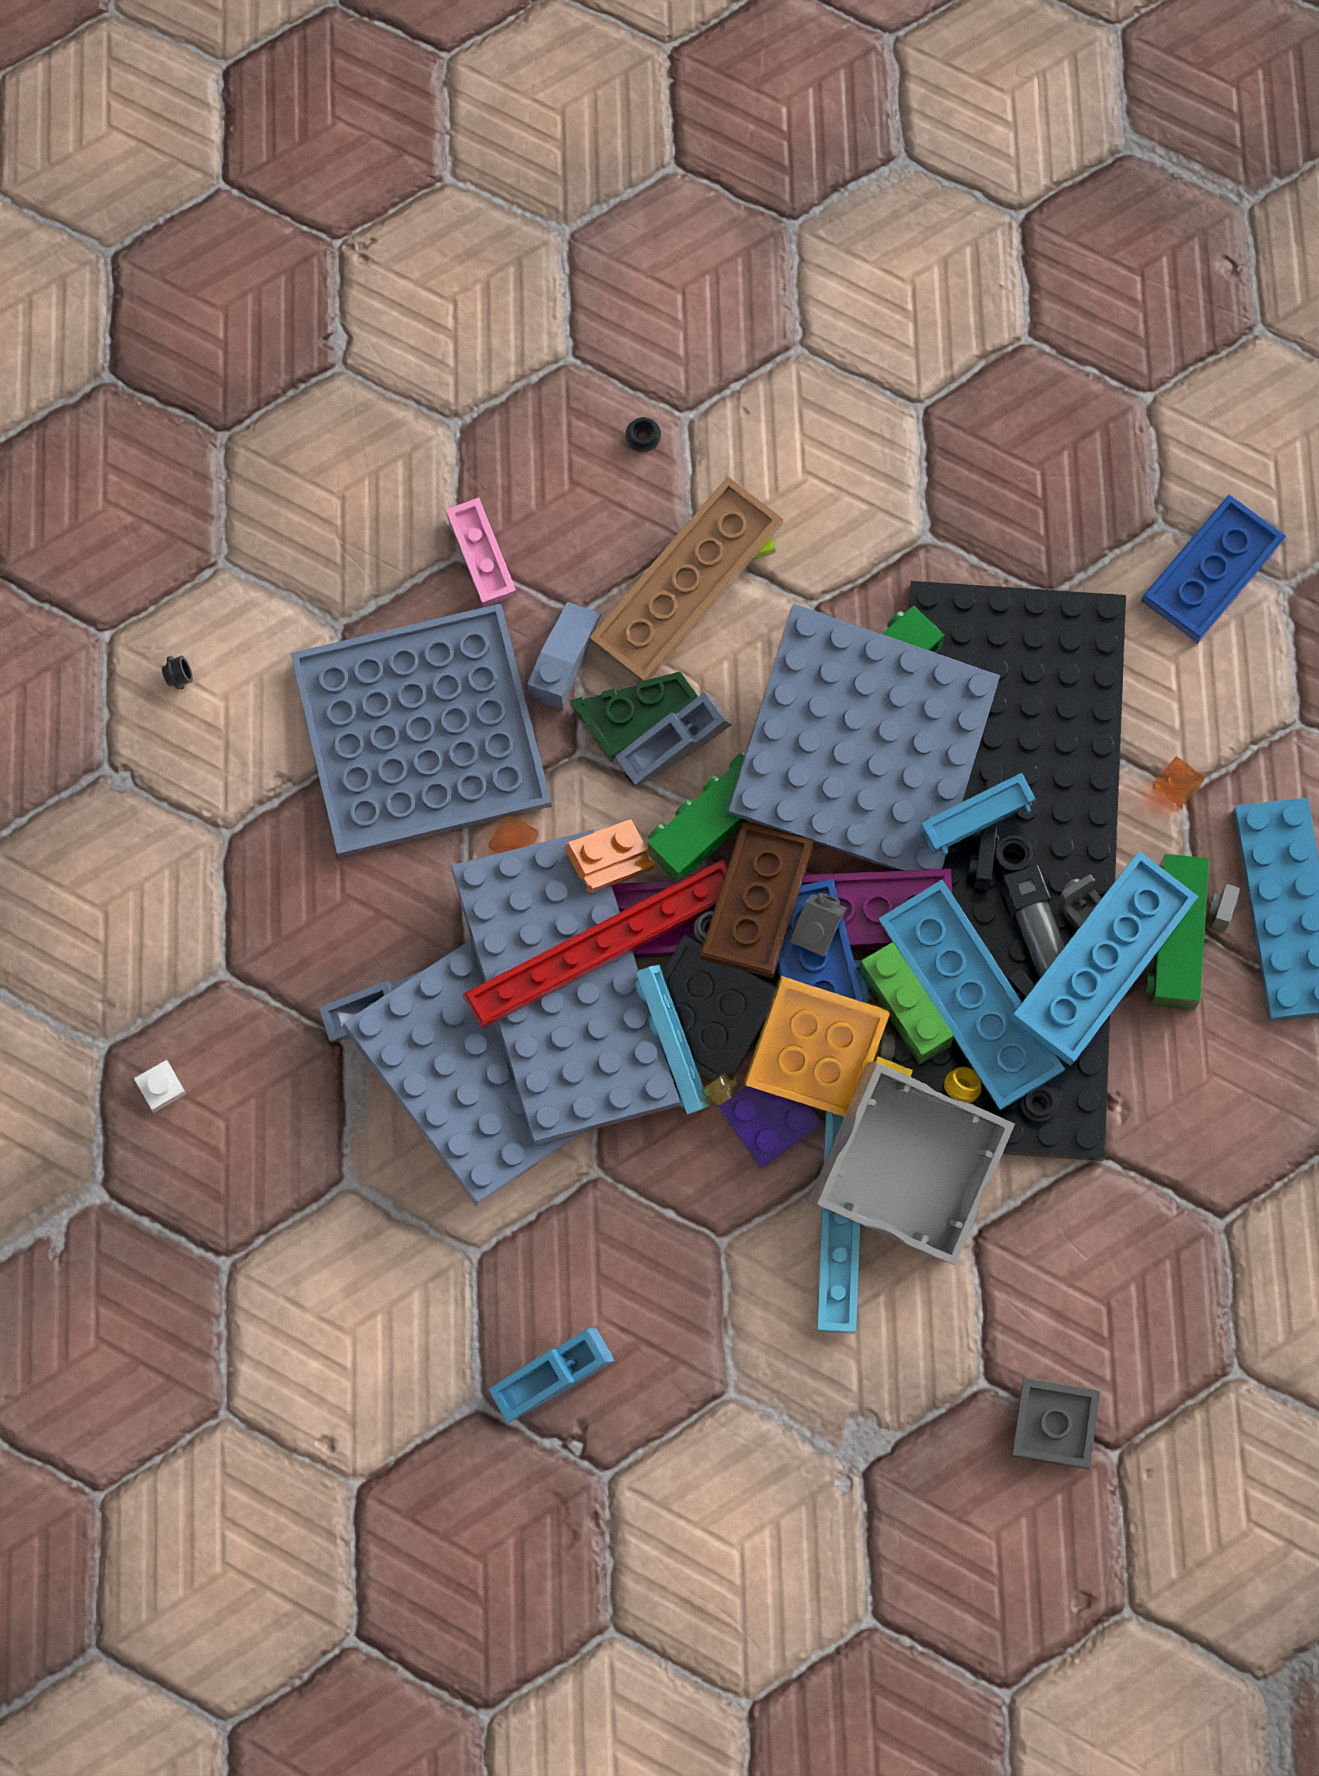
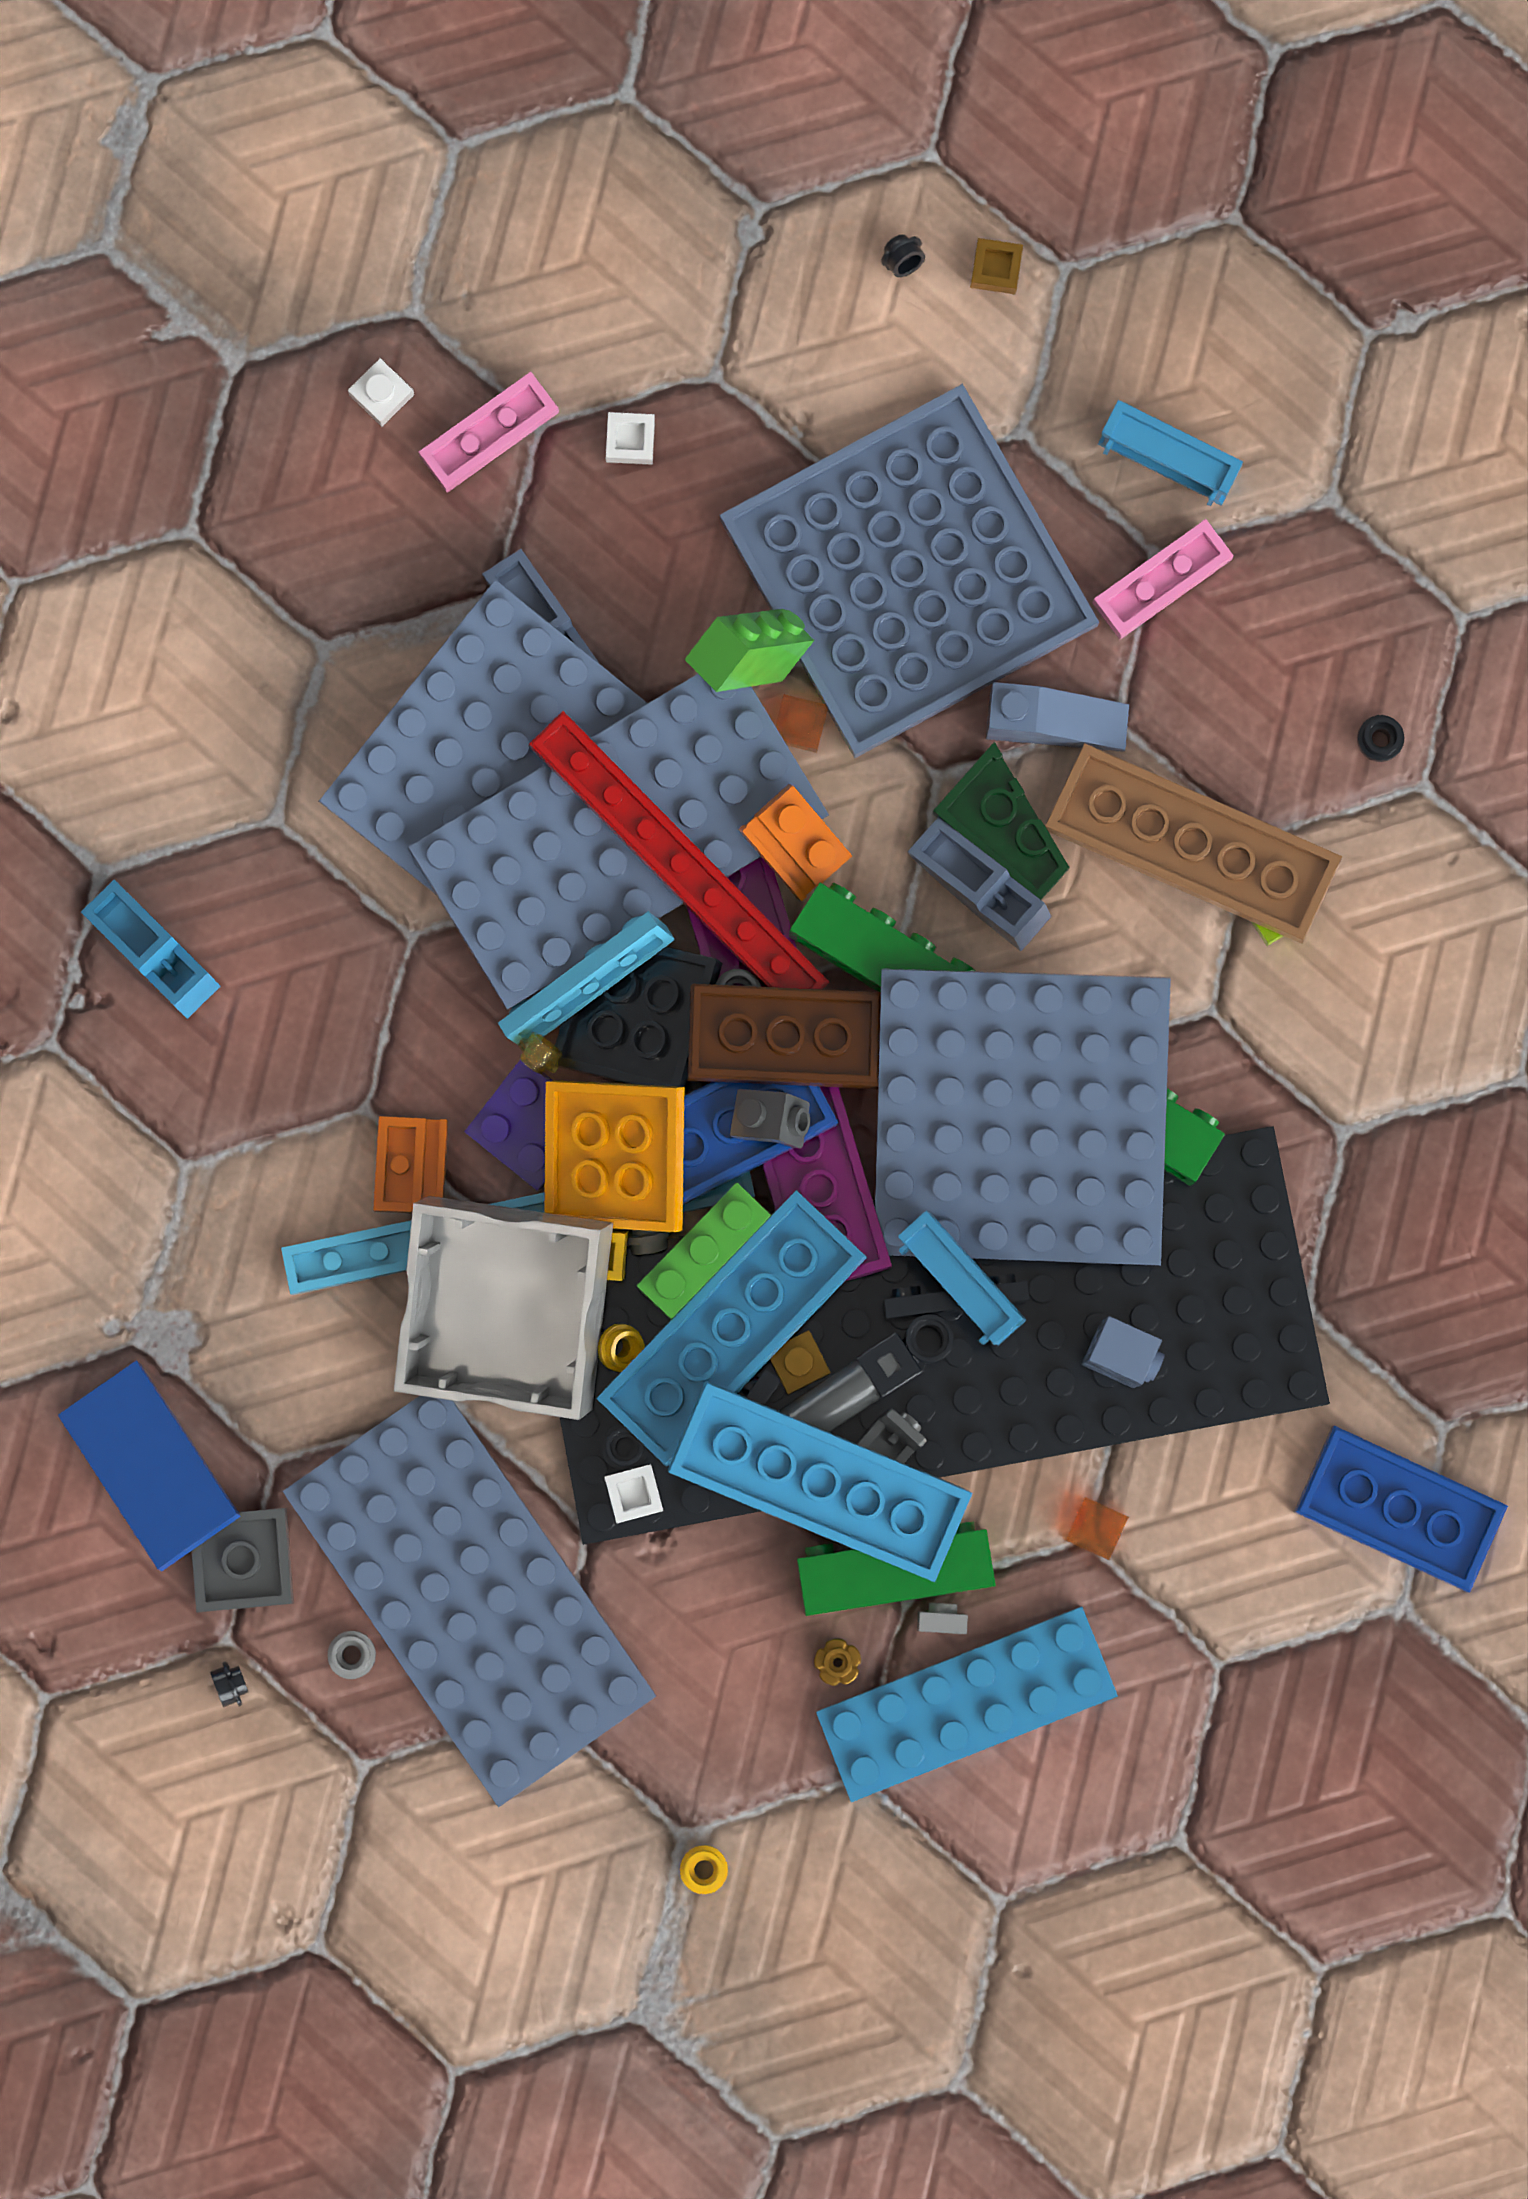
camera: 70 degrees right, 10 degrees up
none -> blue tile [58,1360,241,1572]
none -> black plate [210,1662,249,1708]
none -> sand blue plate [282,1396,657,1808]
none -> light grey plate [328,1631,376,1679]
none -> orange plate [373,1116,449,1214]
none -> bright pink plate [419,372,559,493]
none -> white plate [605,1464,663,1523]
none -> white plate [606,412,655,465]
none -> bright green brick [684,609,814,692]
none -> pearl gold plate [770,1330,831,1395]
none -> pearl gold plate [814,1638,861,1686]
none -> pearl gold plate [970,238,1023,295]
none -> sand blue brick [1081,1316,1165,1388]
none -> dark azure container [1098,400,1243,506]

